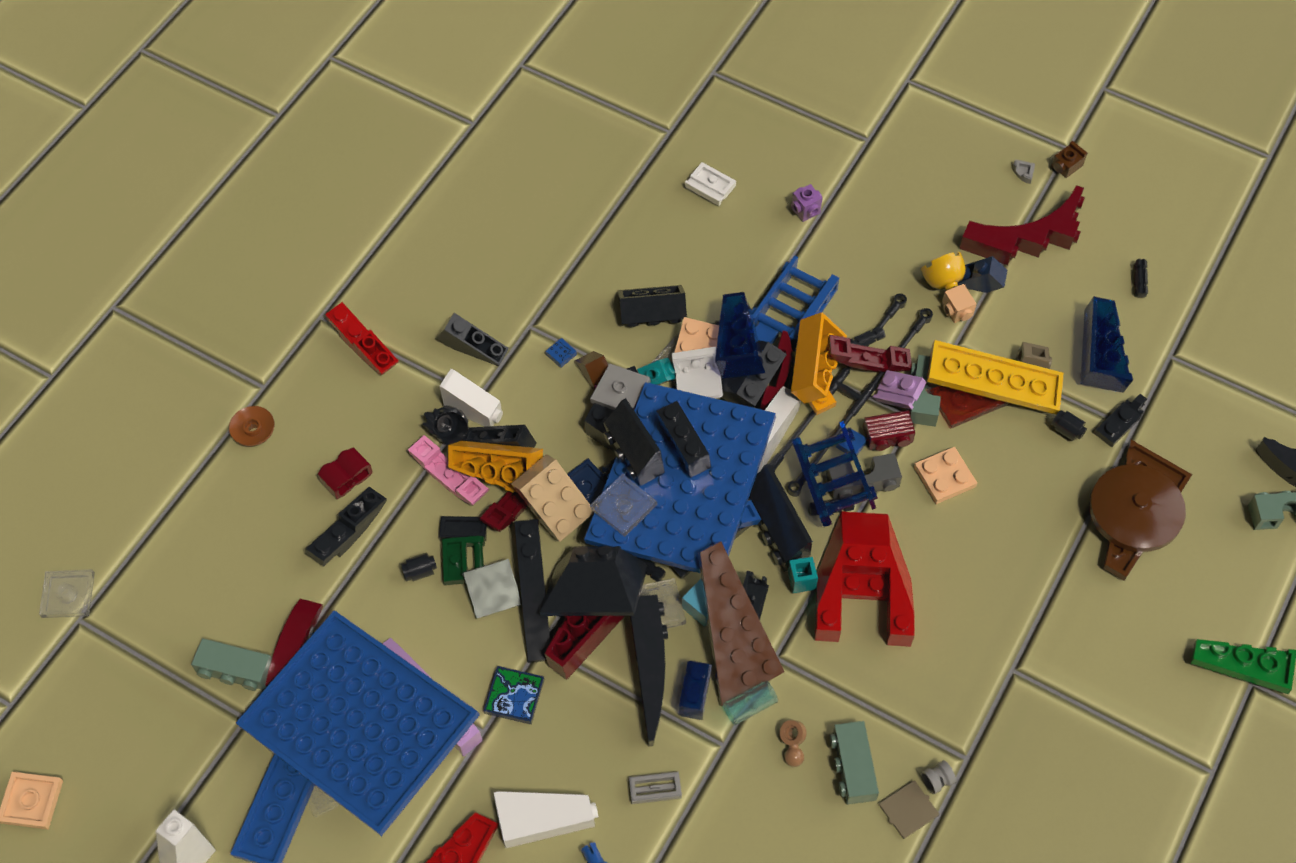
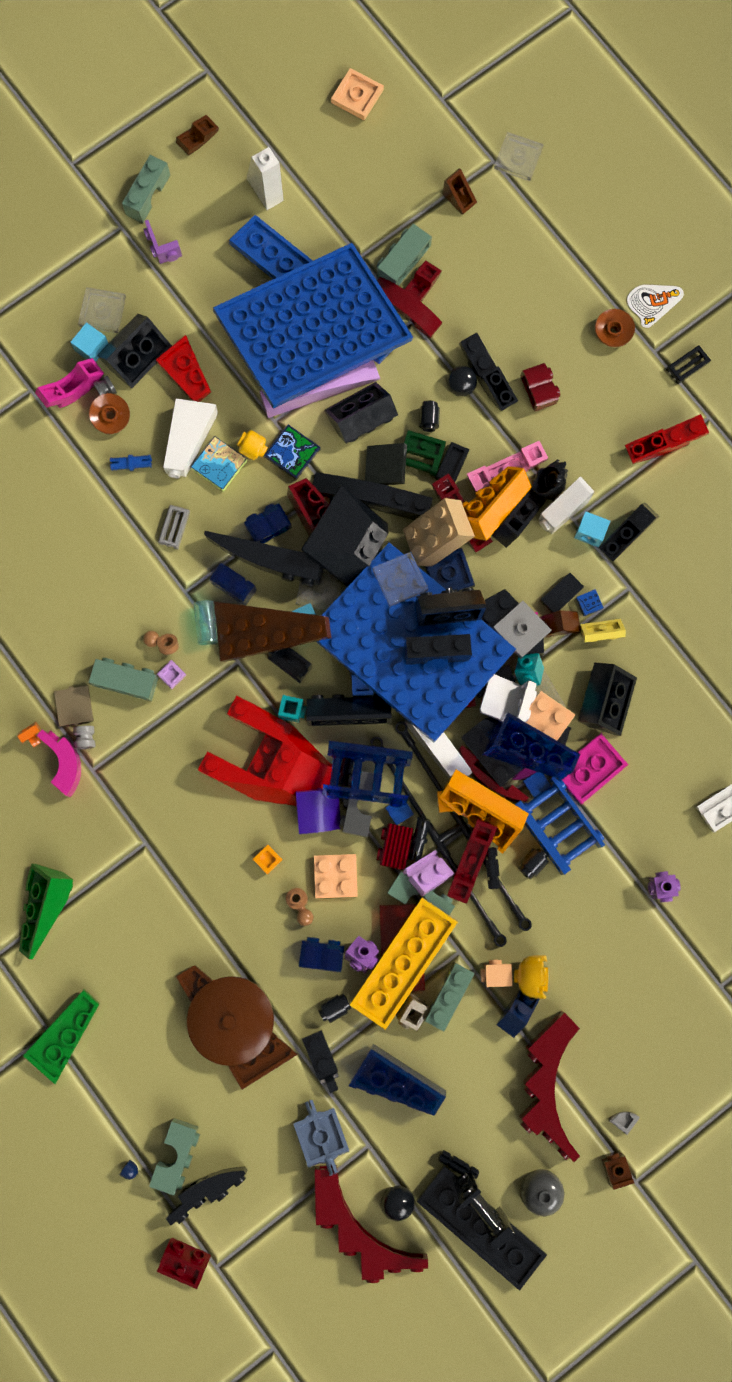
camera: 110 degrees right, 20 degrees up
none -> orange tile [17,722,41,747]
none -> green wedge [19,863,73,959]
none -> dark pink arch [37,729,81,797]
none -> lavender tile [157,660,186,689]
none -> tile [191,436,247,492]
none -> yellow head [236,430,268,460]
none -> clear blue brick [244,503,292,544]
none -> light orange plate [253,845,283,875]
none -> medium nougat plate [286,888,314,926]
none -> sand blue plate [293,1100,349,1176]
none -> dark purple slope [296,787,341,834]
none -> clear blue brick [299,937,345,972]
none -> dark red arch [315,1165,428,1283]
none -> black slope [324,382,398,443]
none -> medium lavender brick [345,936,379,974]
none -> black hair [381,1185,415,1222]
none -> dark red slope [405,260,442,302]
none -> black pin [408,817,431,861]
none -> black plate [417,1165,547,1291]
none -> sand green arch [424,962,475,1032]
none -> reddish brown slope [443,168,477,214]
none -> black hair [446,366,477,396]
none -> black fence [454,1171,515,1250]
none -> black brick [518,848,549,880]
none -> dark grey cylinder [520,1169,565,1217]
none -> black tile [540,573,584,613]
none -> dark pink tile [553,733,628,805]
none -> medium azure piece [574,512,610,548]
none -> light yellow plate [580,619,626,642]
none -> sticker [627,285,684,328]
none -> black tile [666,345,711,384]

